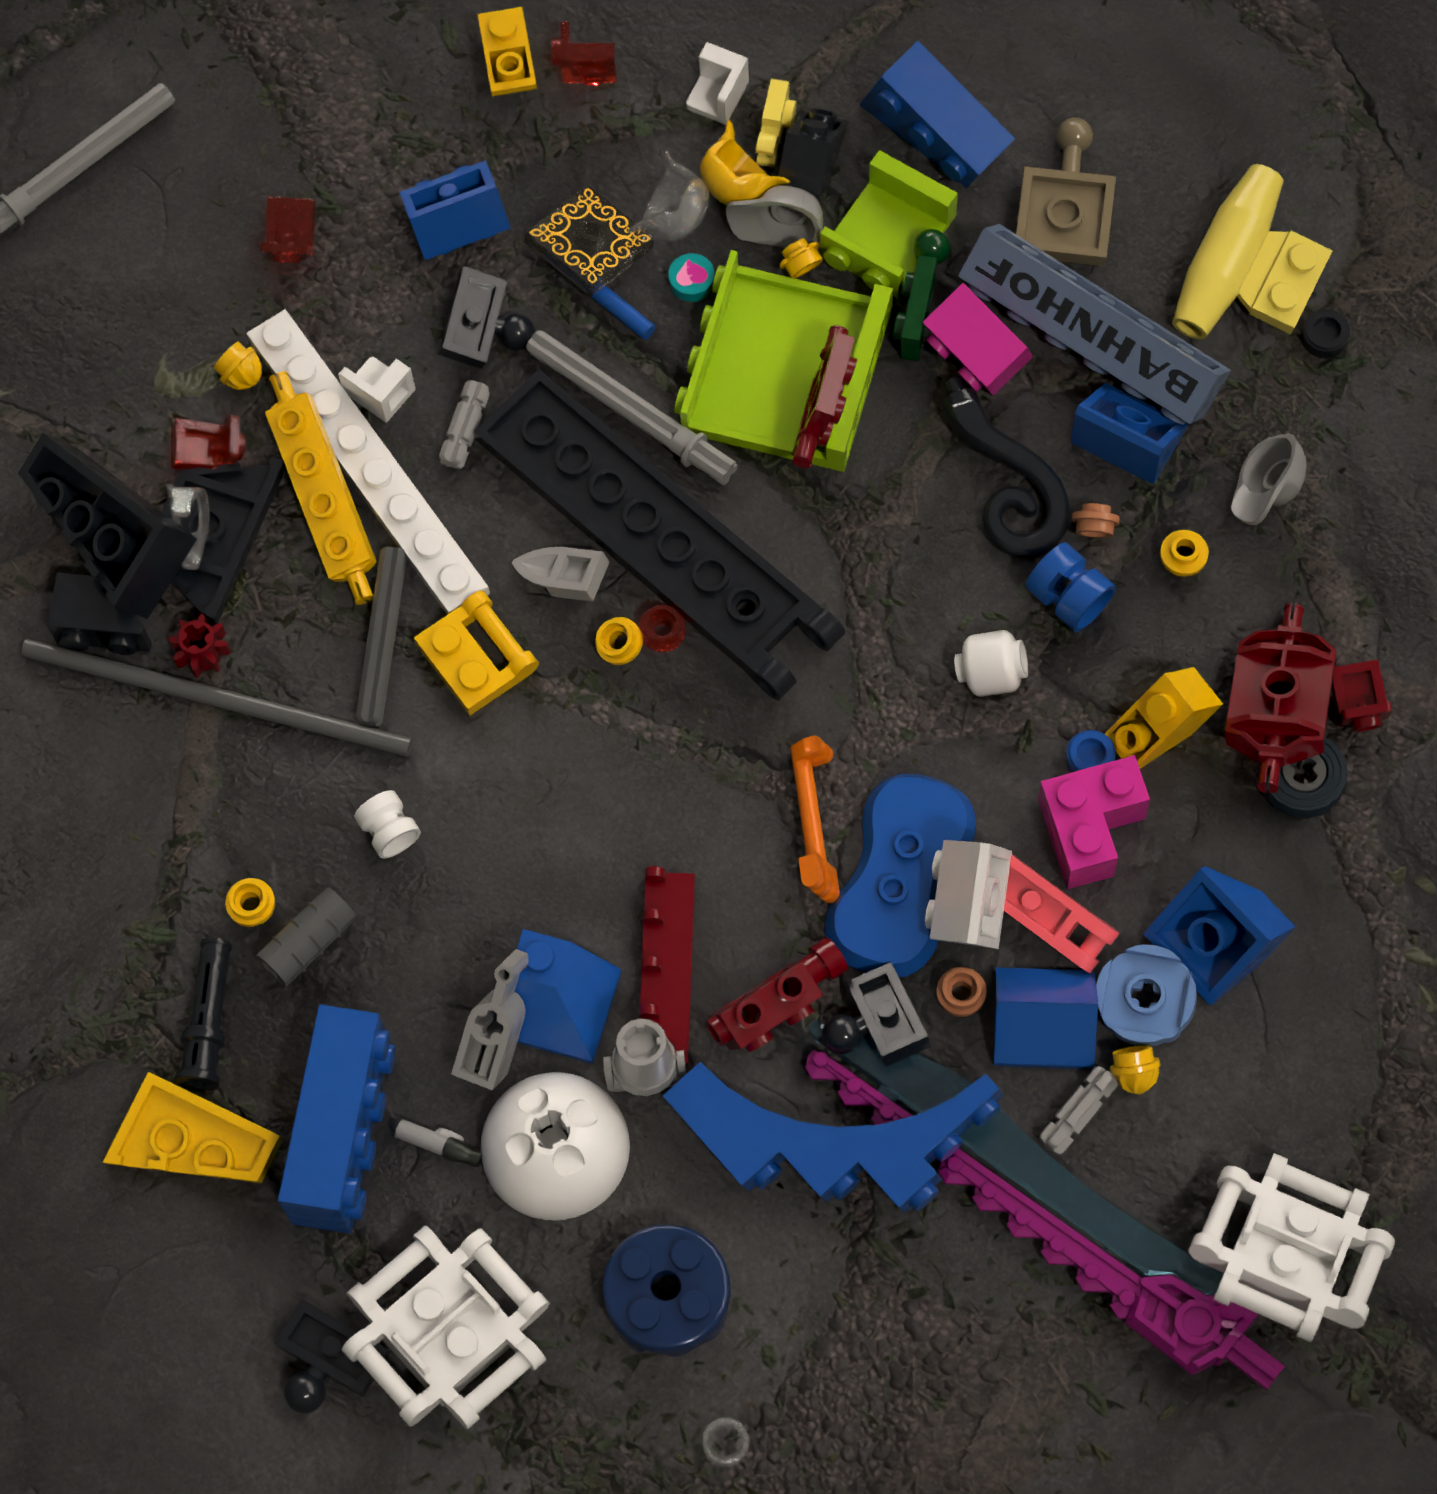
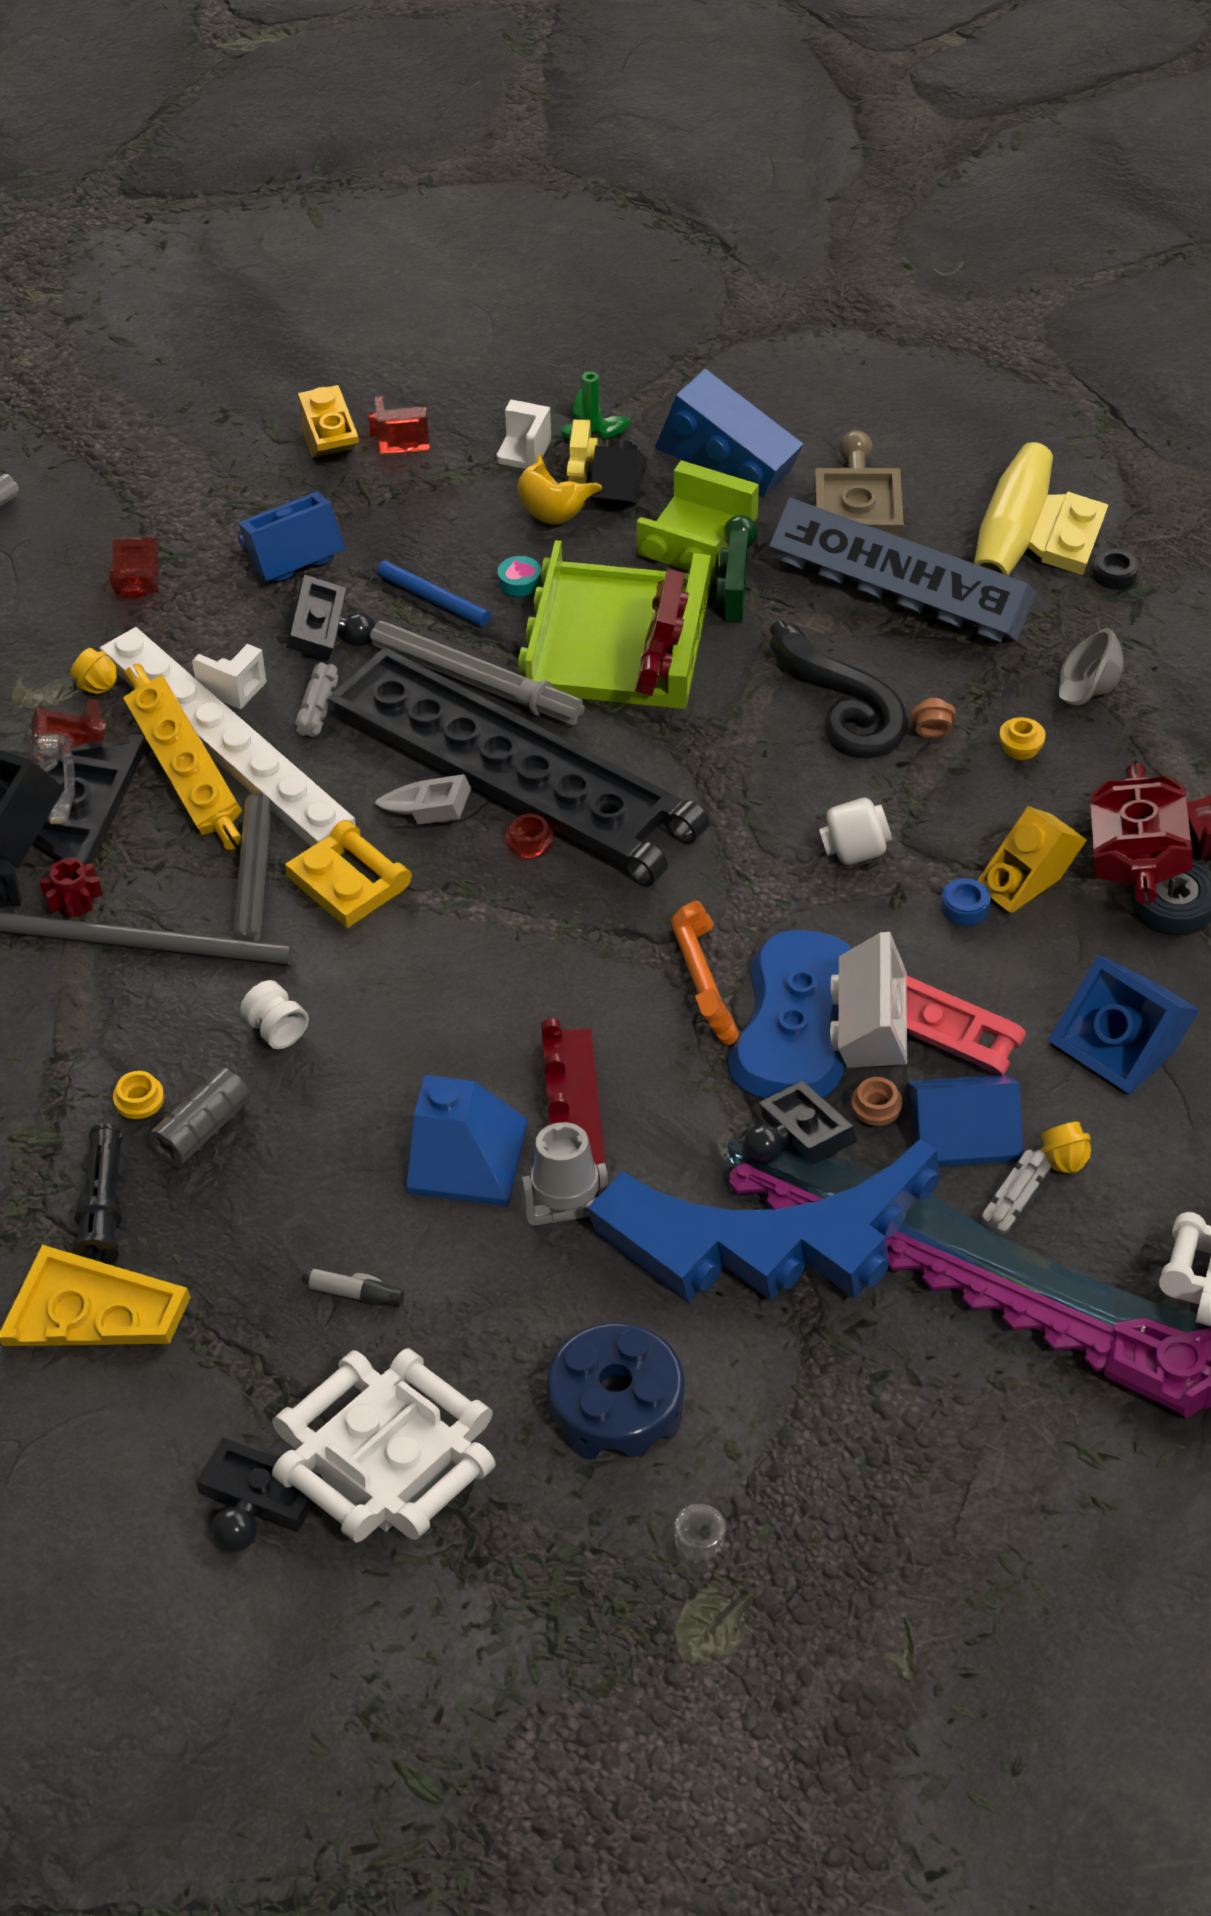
camera: 10 degrees left, 20 degrees down
blue brick [278,1004,396,1234] -> none
light grey piece [451,949,529,1091] -> none
white piece [481,1072,630,1220] -> none
clear smoke plate [524,185,655,297] -> none
yellow plate [595,617,643,665] -> none
clear hair [628,149,710,241] -> none
dark red brick [705,937,848,1053] -> none
light grey cap [726,185,823,248] -> none
yellow plate [779,238,823,279] -> none
dark pink brick [923,283,1033,396] -> none
blue wheel [1025,542,1117,633] -> none
dark pink brick [1038,755,1150,890] -> none
blue slope [1071,382,1188,485] -> none
medium blue plate [1096,945,1197,1046] -> none
none -> green plant [560,371,631,440]

